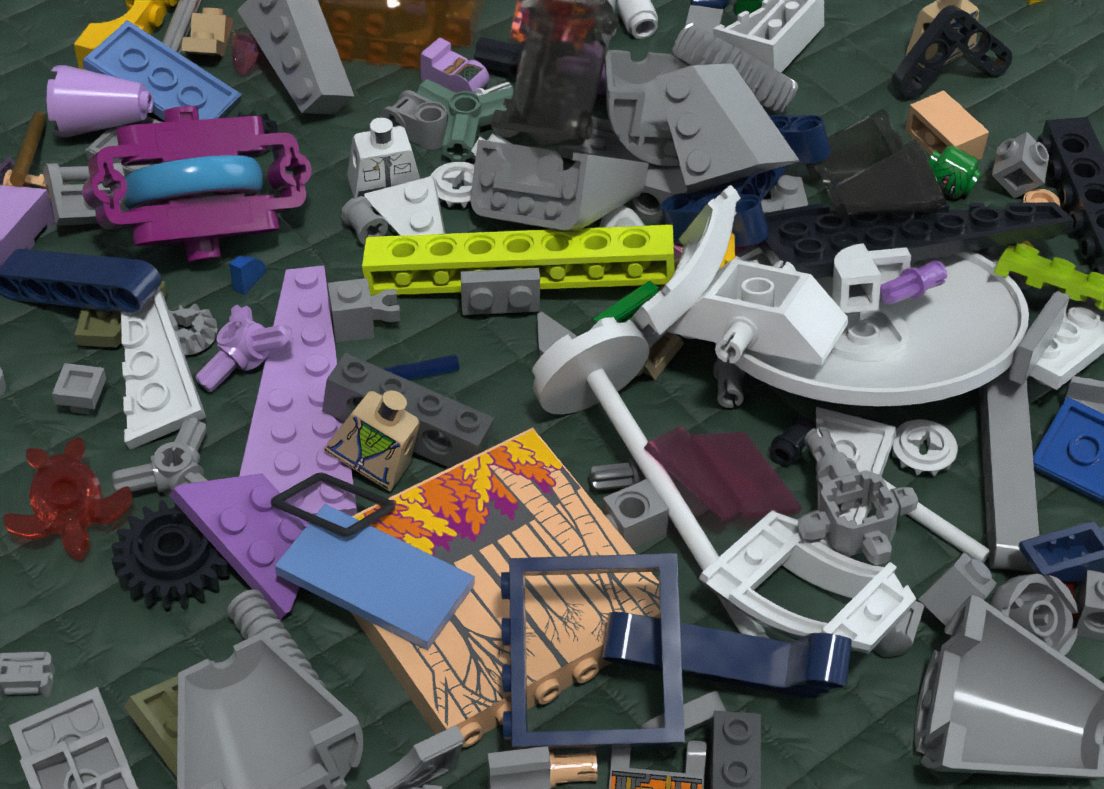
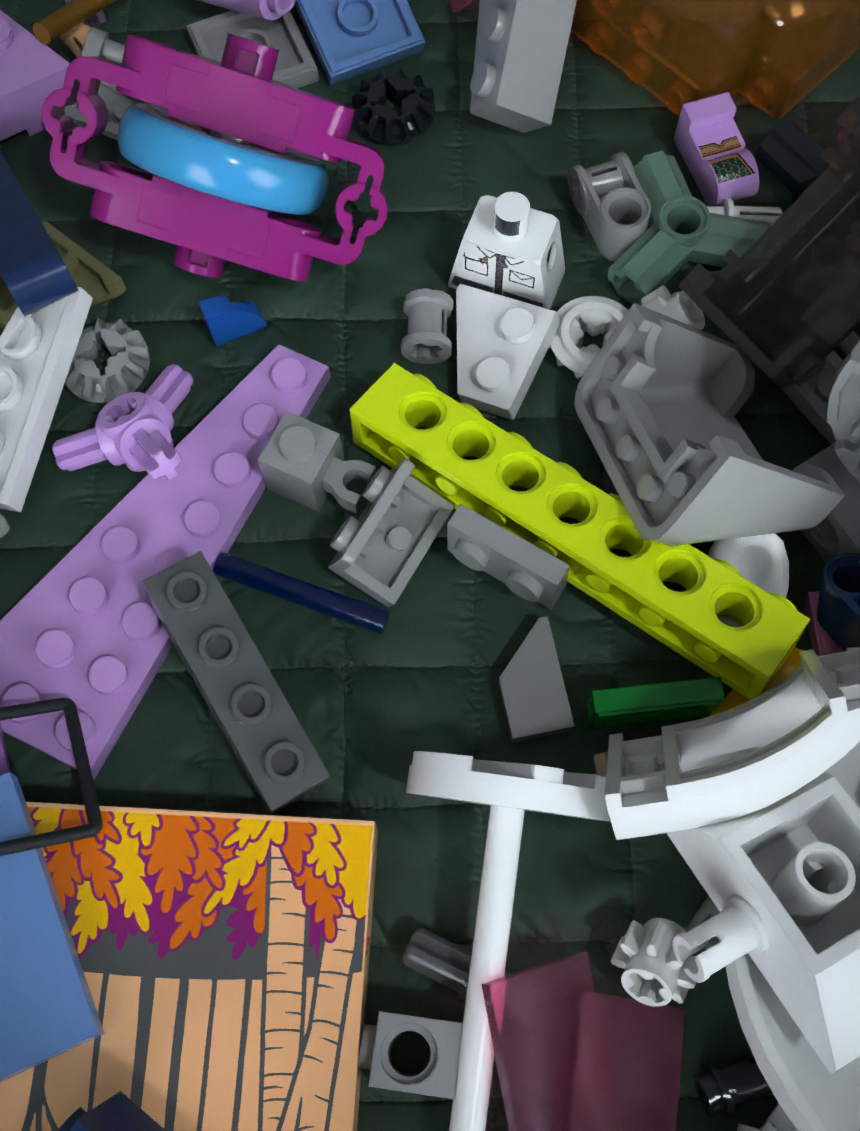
camera: 40 degrees right, 20 degrees up
tan torso [323,390,420,492] -> none
none -> light grey bracket [328,458,455,608]
none -> white gear [611,918,697,1007]

